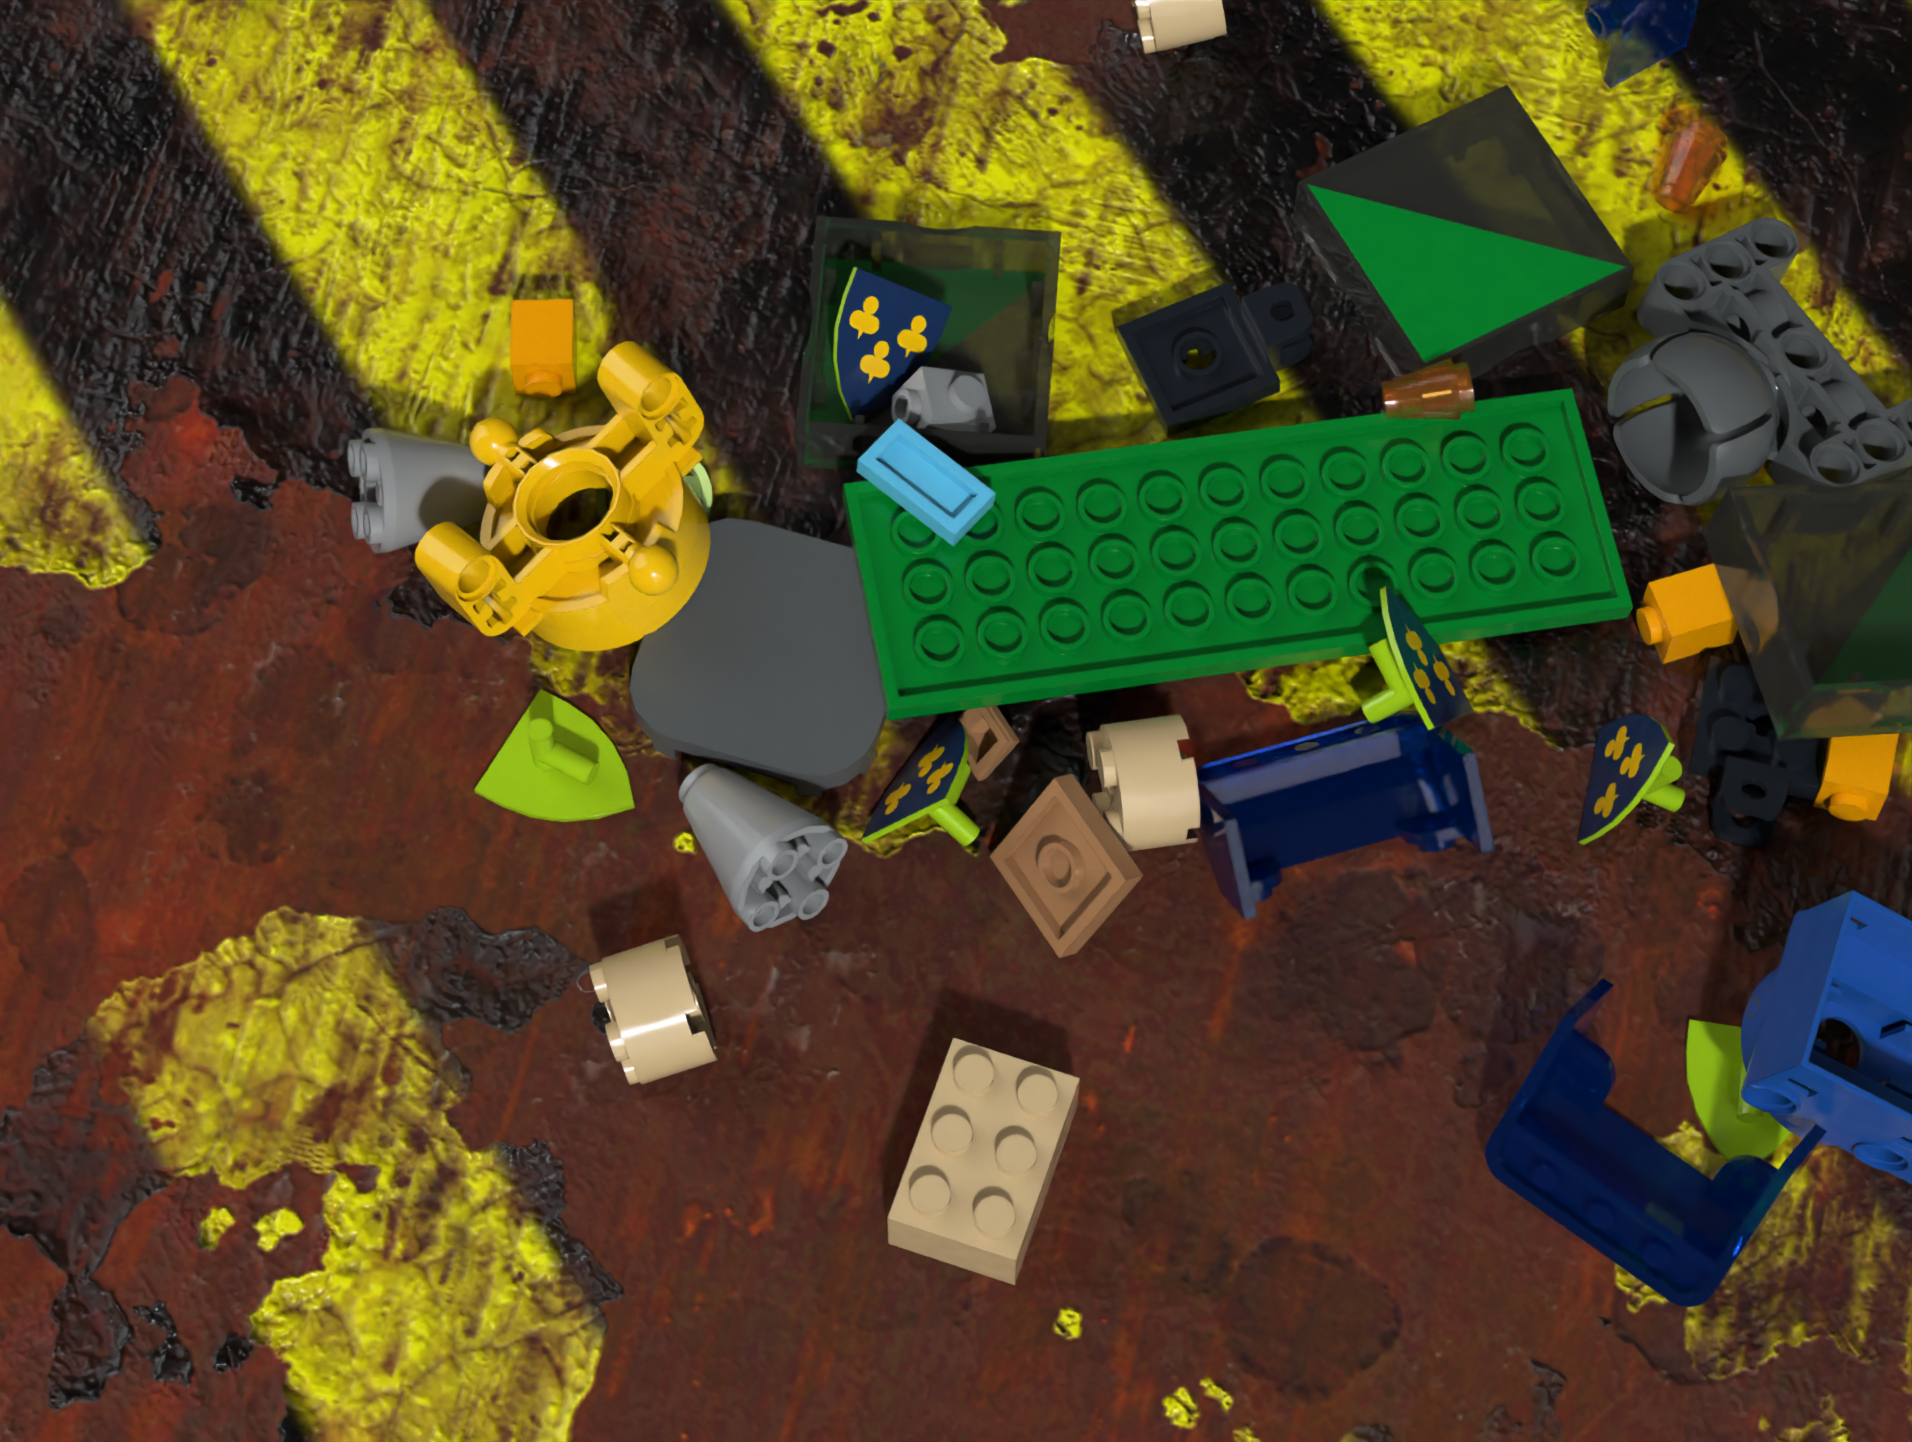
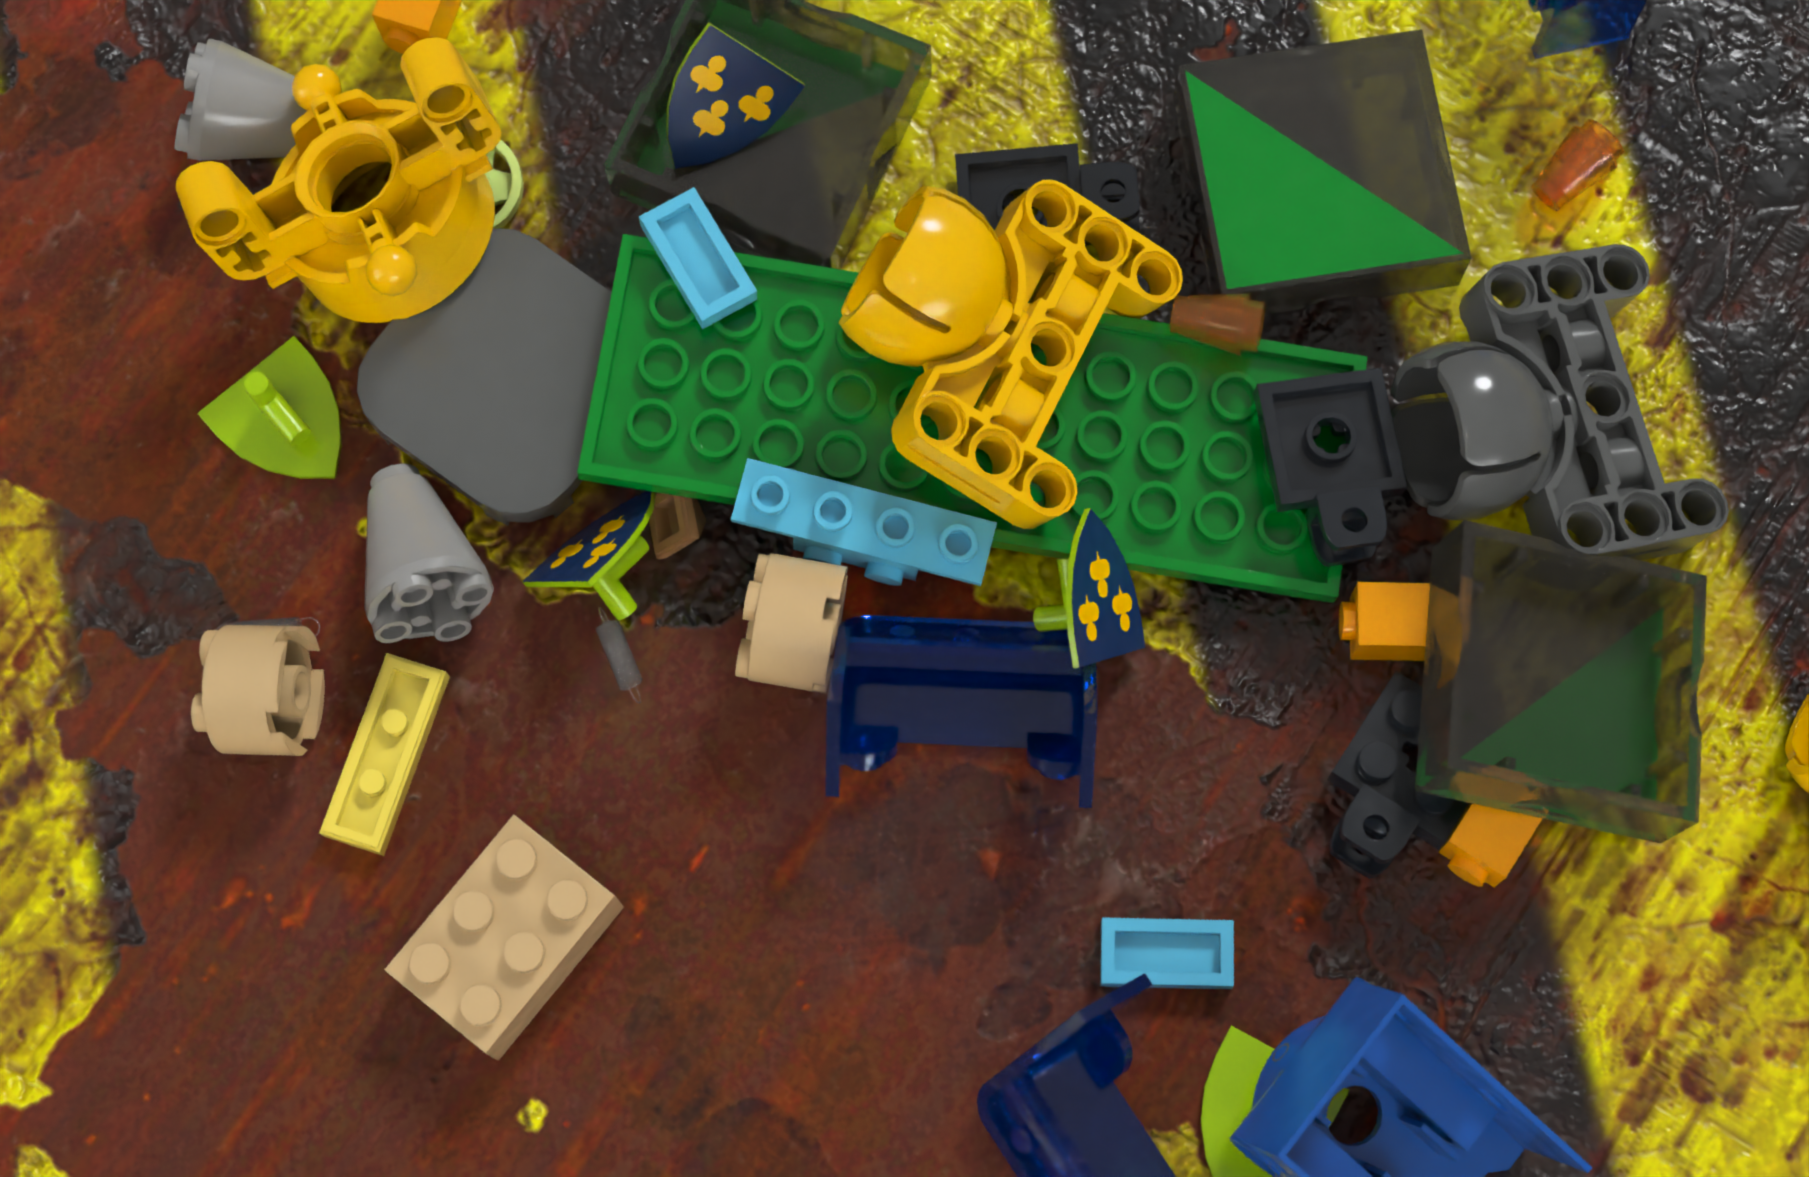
camera: 25 degrees right, 10 degrees up
light grey bracket [891,366,996,439] -> none
medium nougat plate [990,774,1144,958] -> none
shield [1578,714,1685,845] -> none
none -> light yellow tile [319,653,450,856]
none -> clear piece [596,607,643,703]
none -> medium azure bracket [731,458,997,586]
none -> yellow beam [839,180,1183,529]
none -> medium azure tile [1100,918,1234,989]
none -> black plate [1253,368,1407,567]

